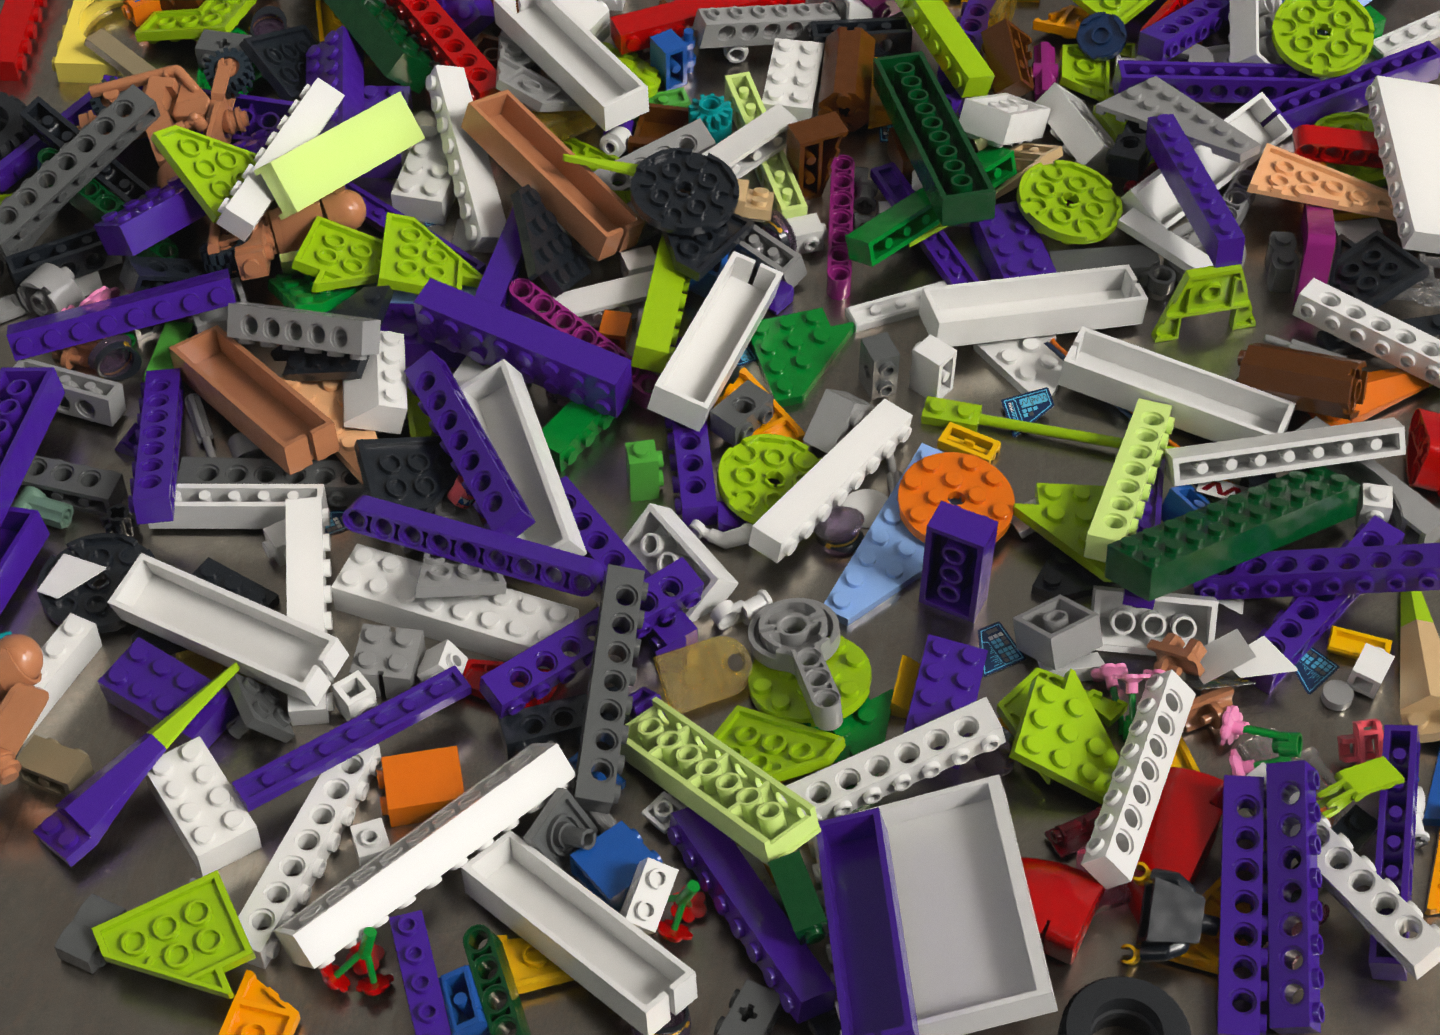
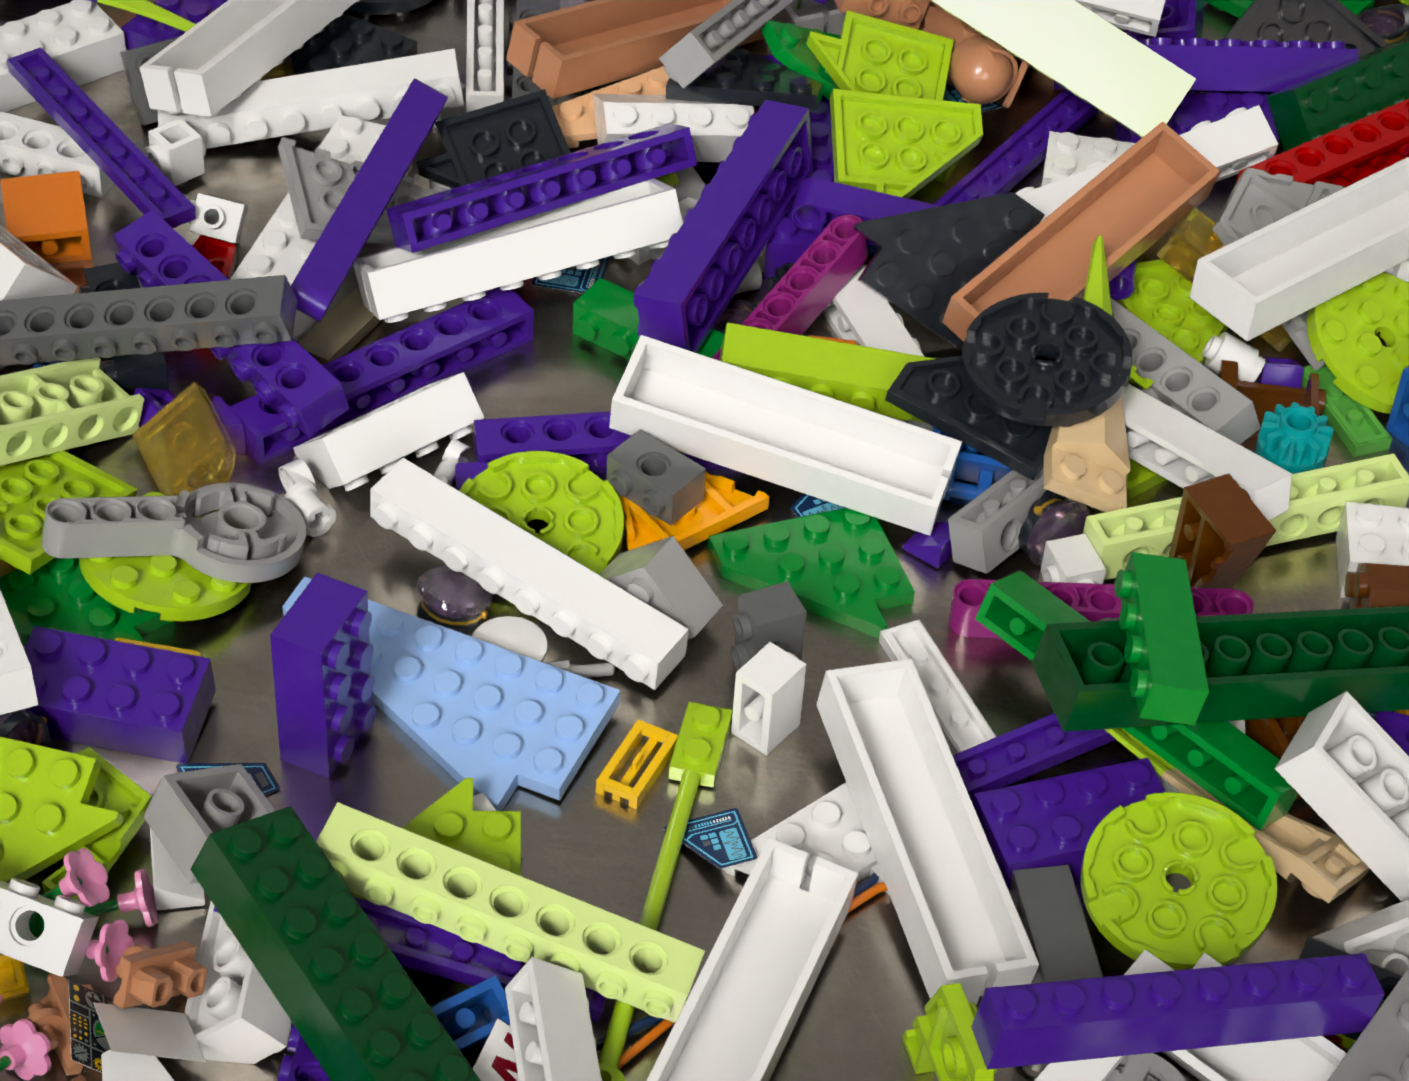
camera: 85 degrees right, 5 degrees down
light grey piece [349,623,426,699] -> none
bright green brick [625,439,664,502] -> none
orange plate [897,452,1015,543] -> none
none -> green brick [1114,552,1209,725]

